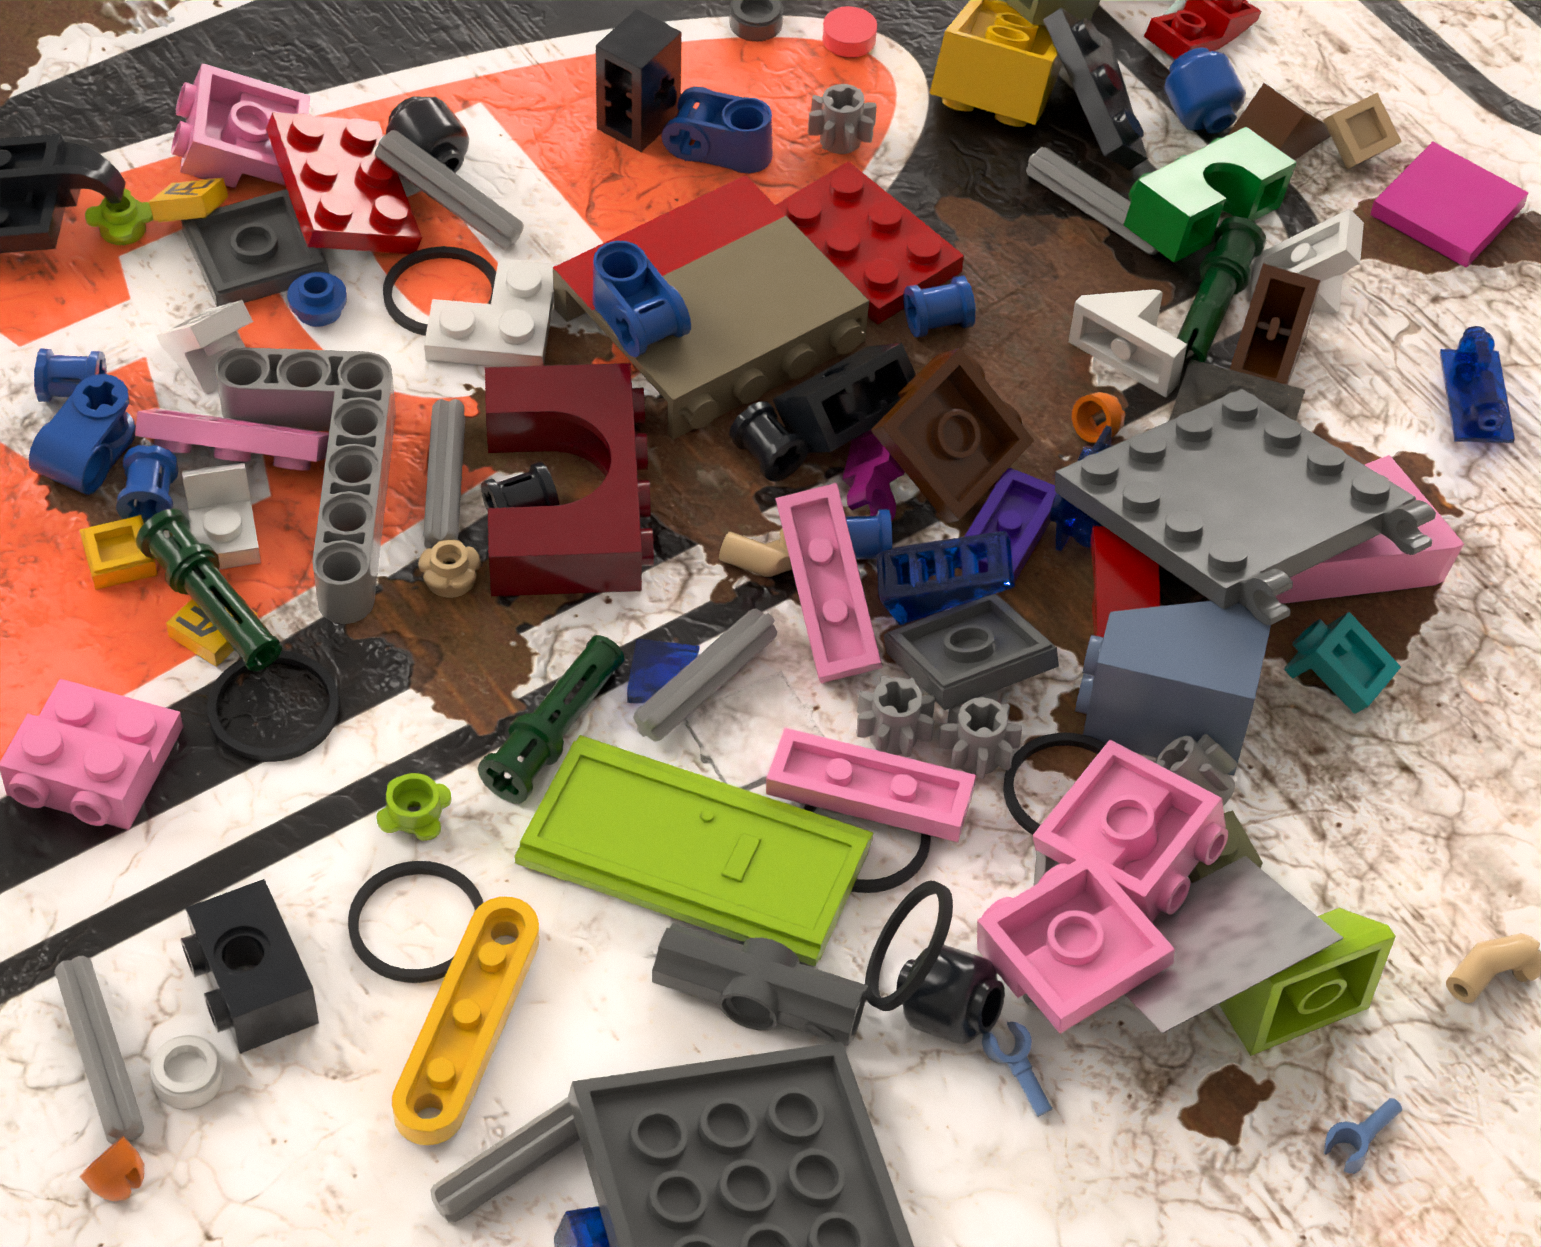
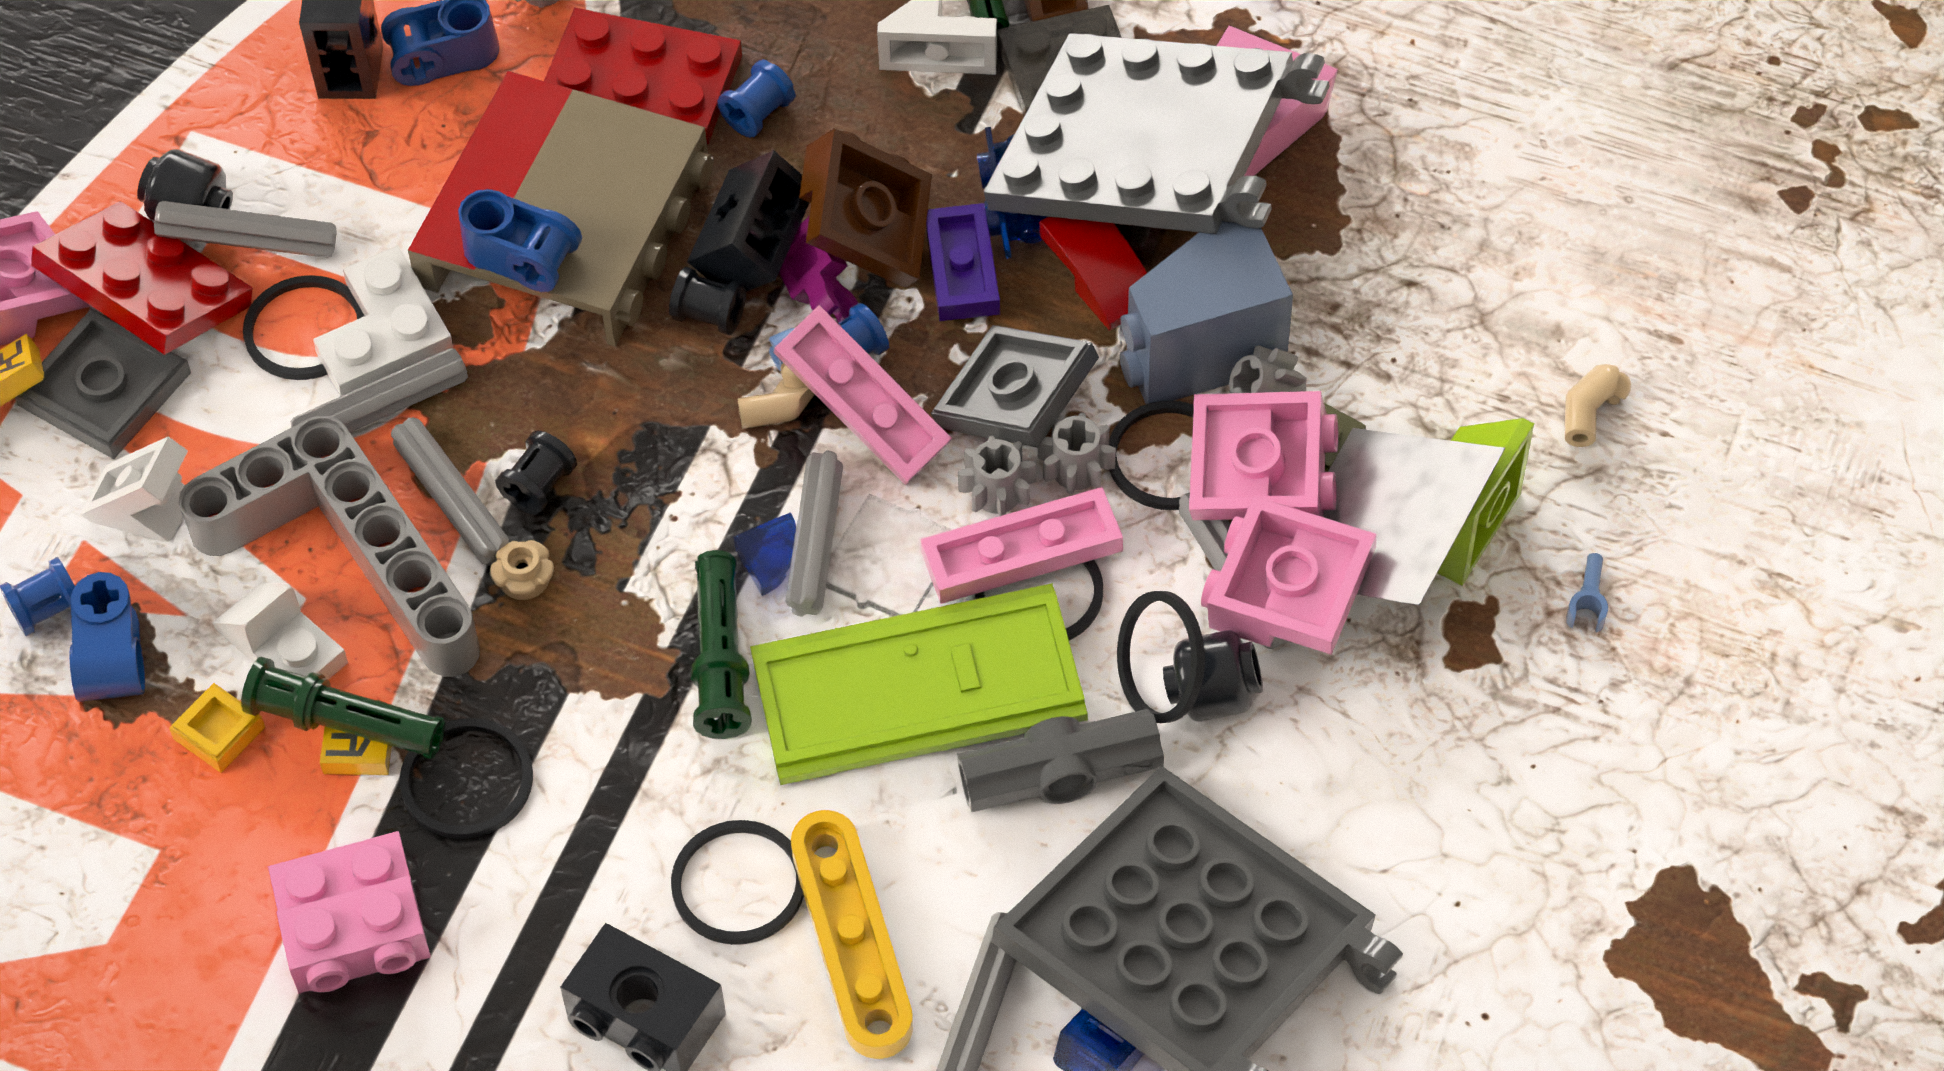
camera: 30 degrees left, 5 degrees up
blue bush [116,445,179,523] -> none
bright pink plate [135,408,329,470] -> none
blue plate [287,272,347,327] -> none
lime plate [376,773,452,841] -> none
dark red arch [485,363,654,597] -> none
clear blue slope [876,531,1015,625] -> none
medium blue hand [982,1022,1052,1117] -> none
orange hinge [1072,392,1126,443] -> none
teal bracket [1284,612,1401,714] -> none
none -> light grey axle [290,348,468,432]

